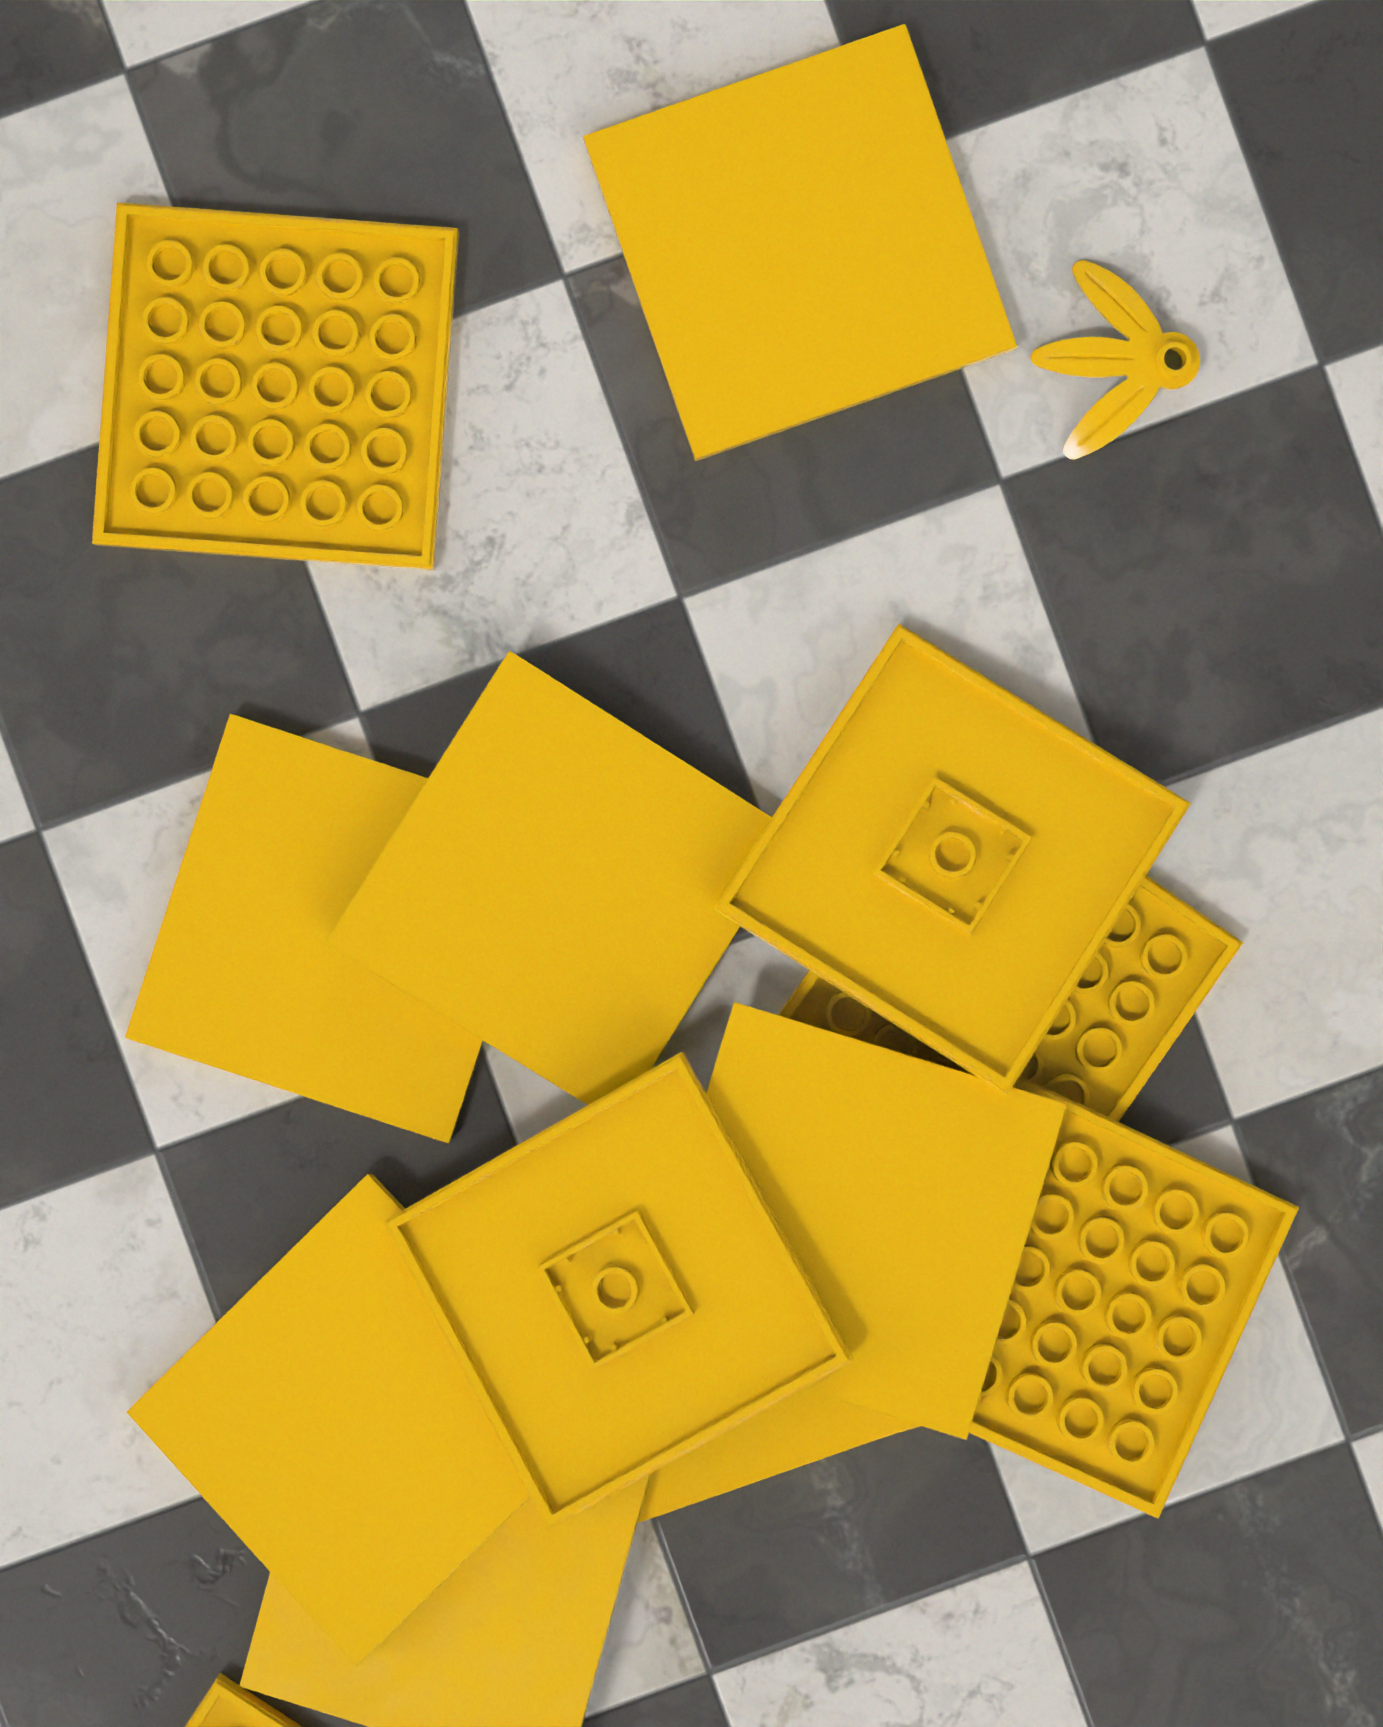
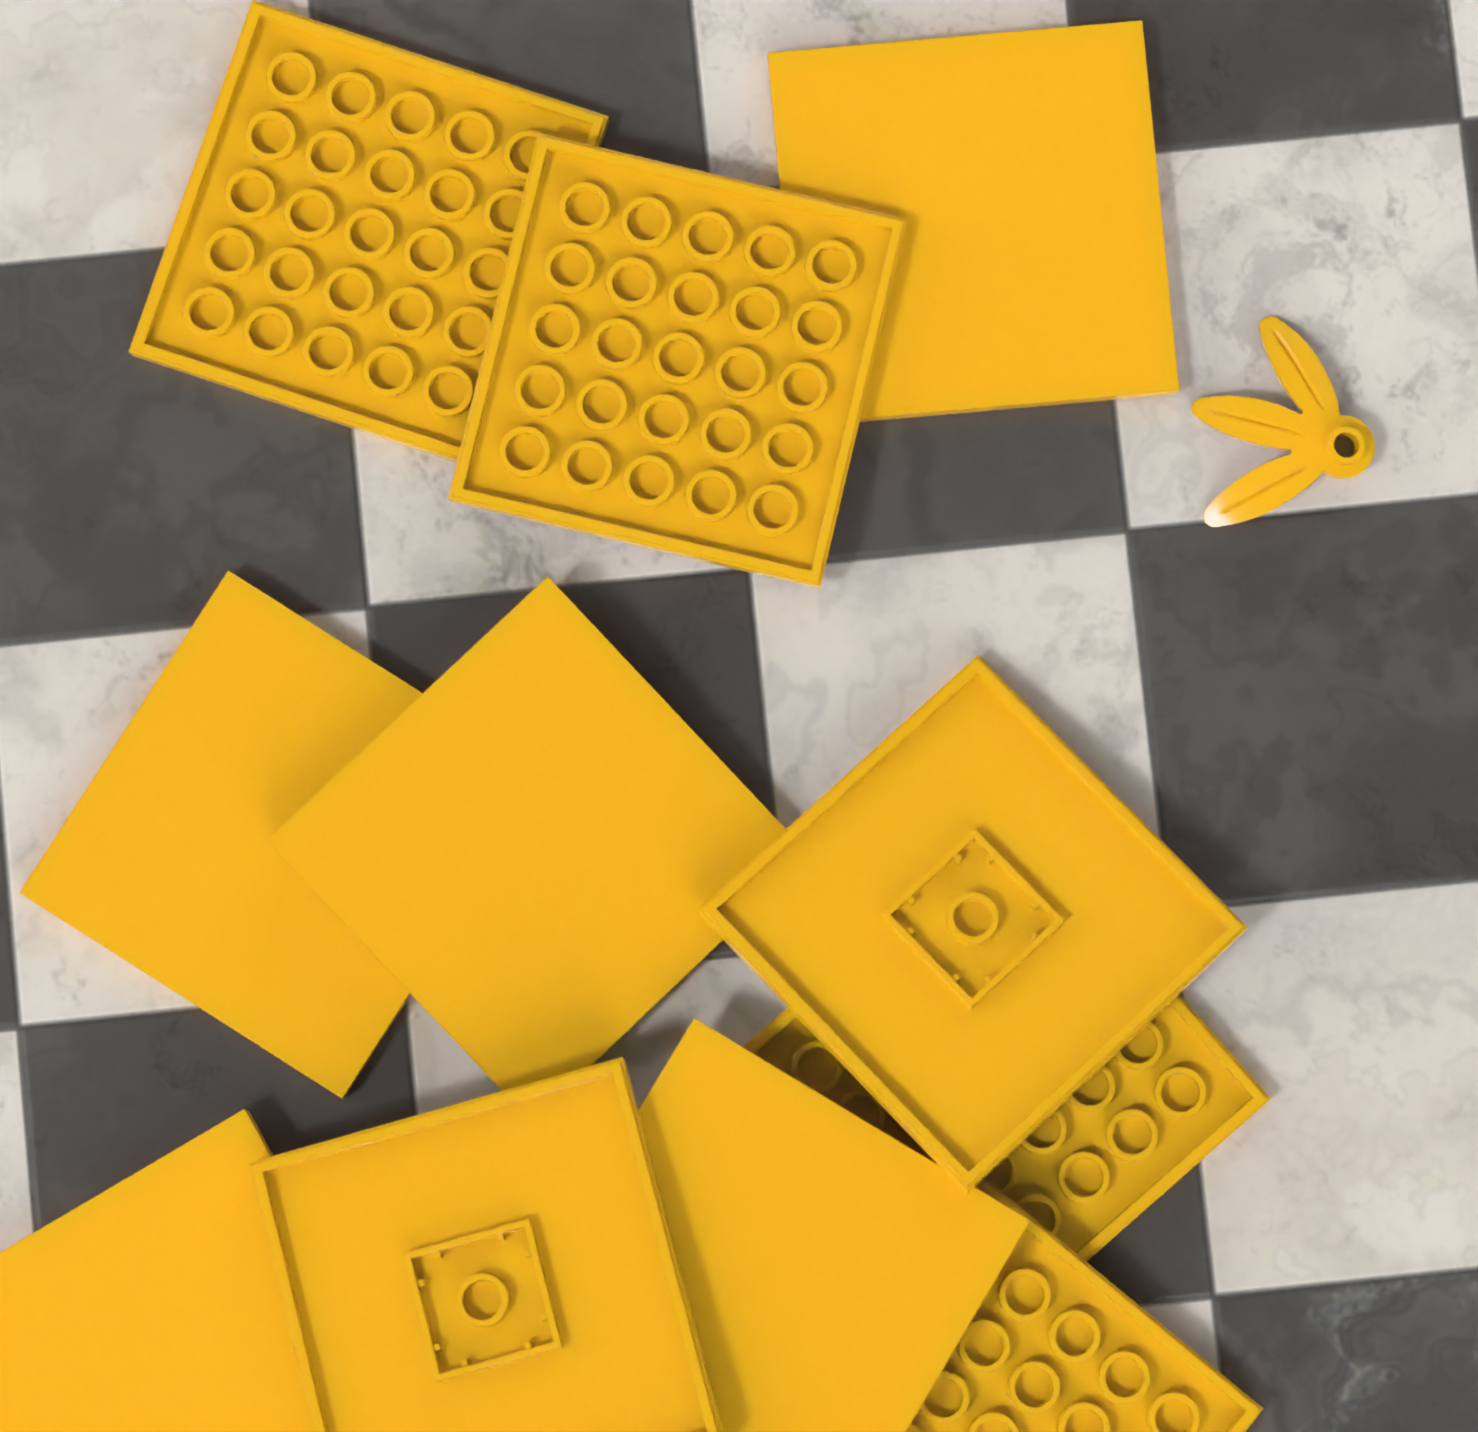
camera: 15 degrees right, 5 degrees down
none -> yellow tile [448,133,908,589]

